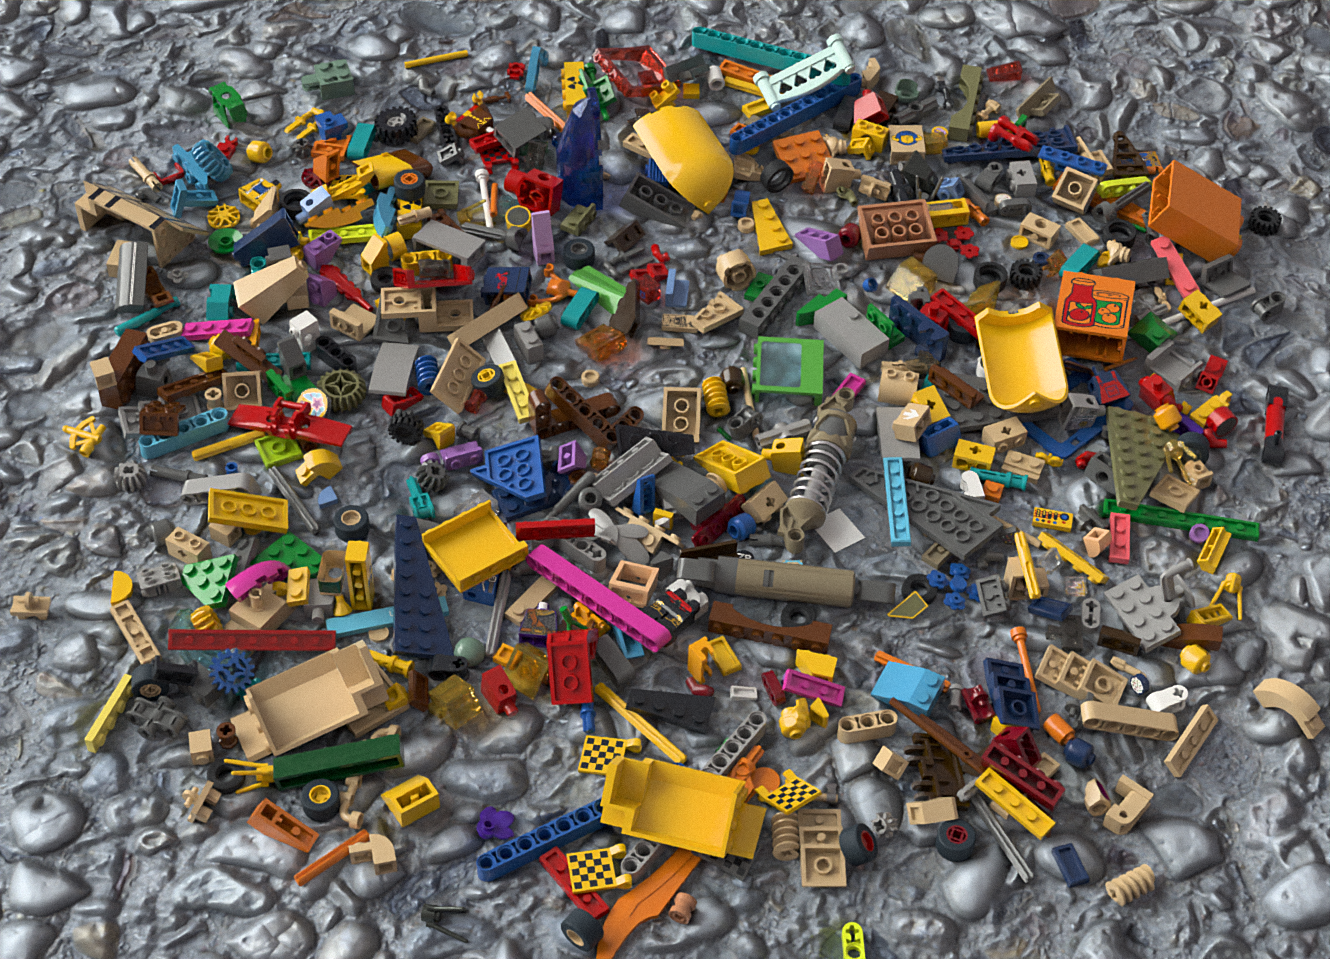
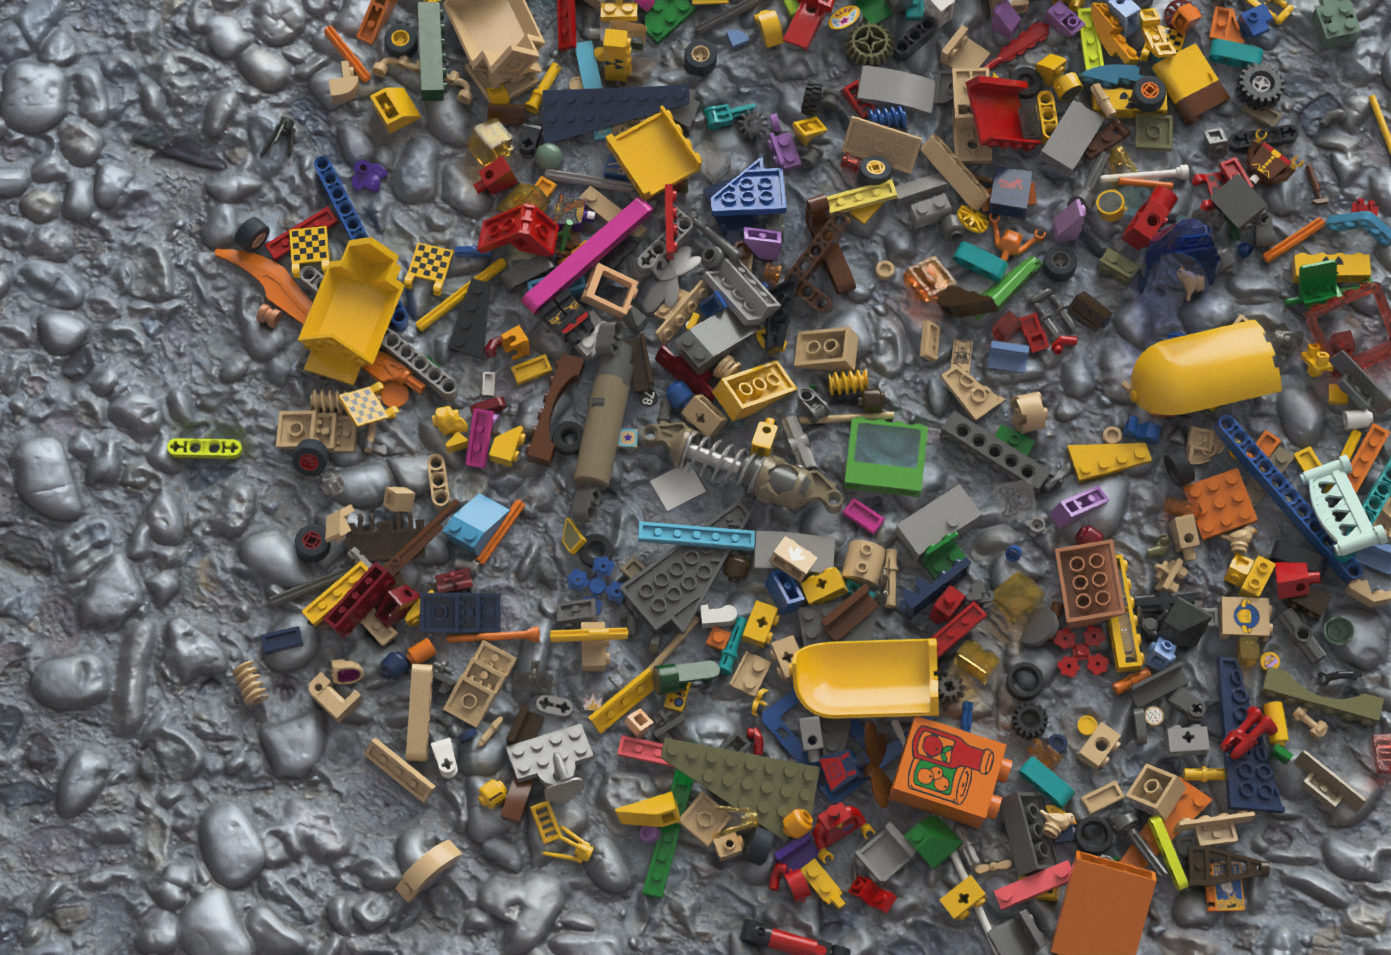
camera: 95 degrees right, 20 degrees up
dark grey slope [619,172,696,229] -> none
green slope [795,288,847,326] -> none
dark blue tile [1027,596,1073,622] -> none
blue bracket [1038,145,1108,177] -> none
yellow piece [1197,527,1232,574] -> none
none -> yellow slope [615,791,681,827]
none -> piece [652,661,720,695]

